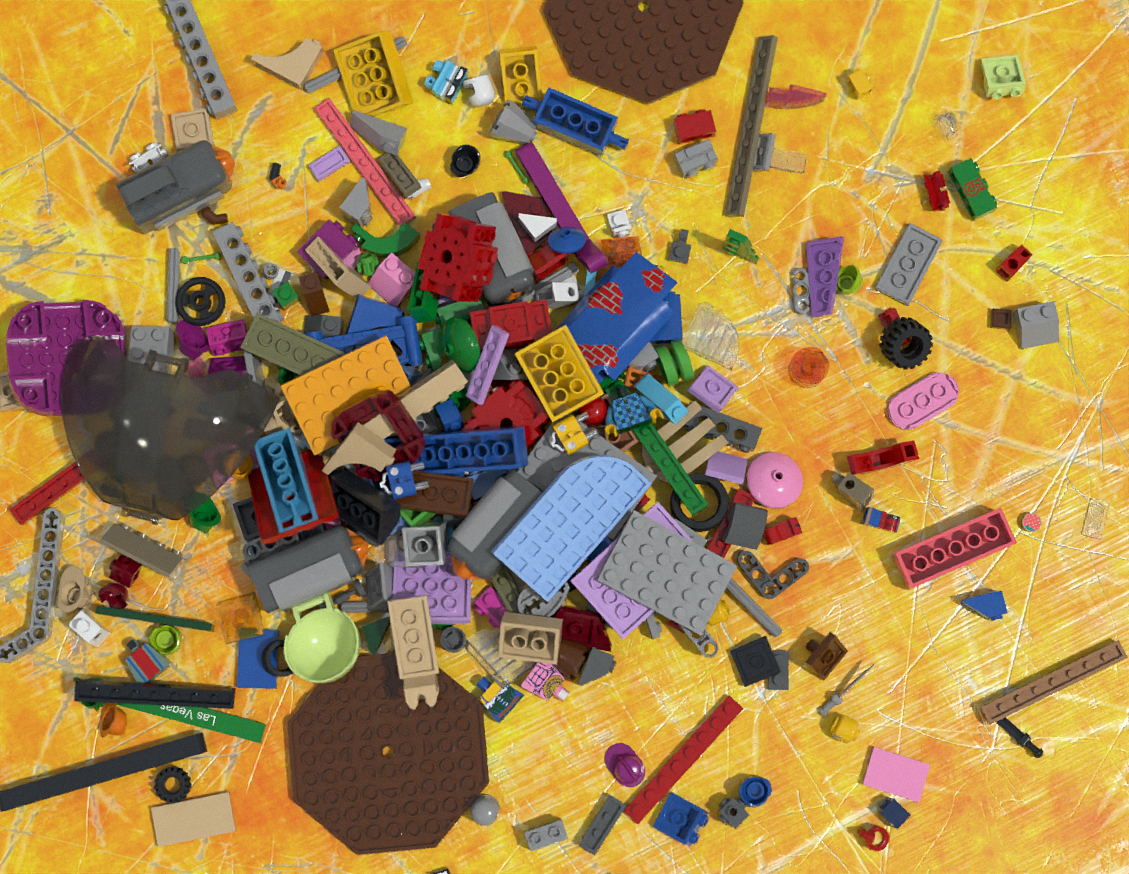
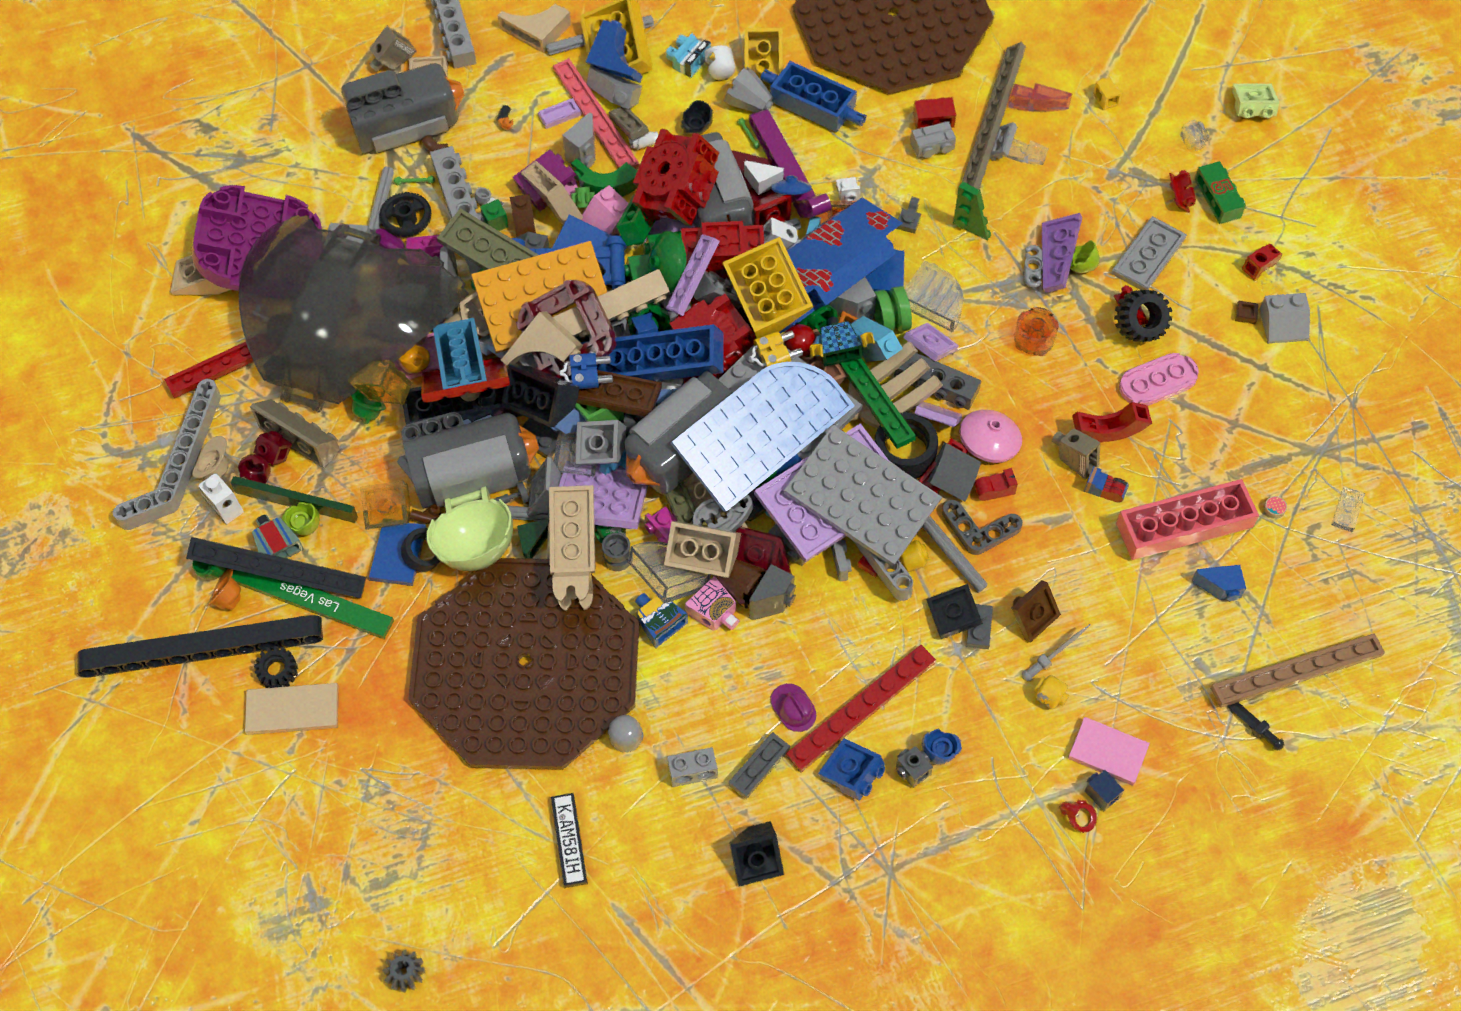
camera: 10 degrees right, 20 degrees down
none -> clear yellow slope [347,360,412,405]
none -> dark tan torso [369,26,417,72]
none -> reddish brown arm [409,504,441,524]
none -> blue arch [585,20,643,83]

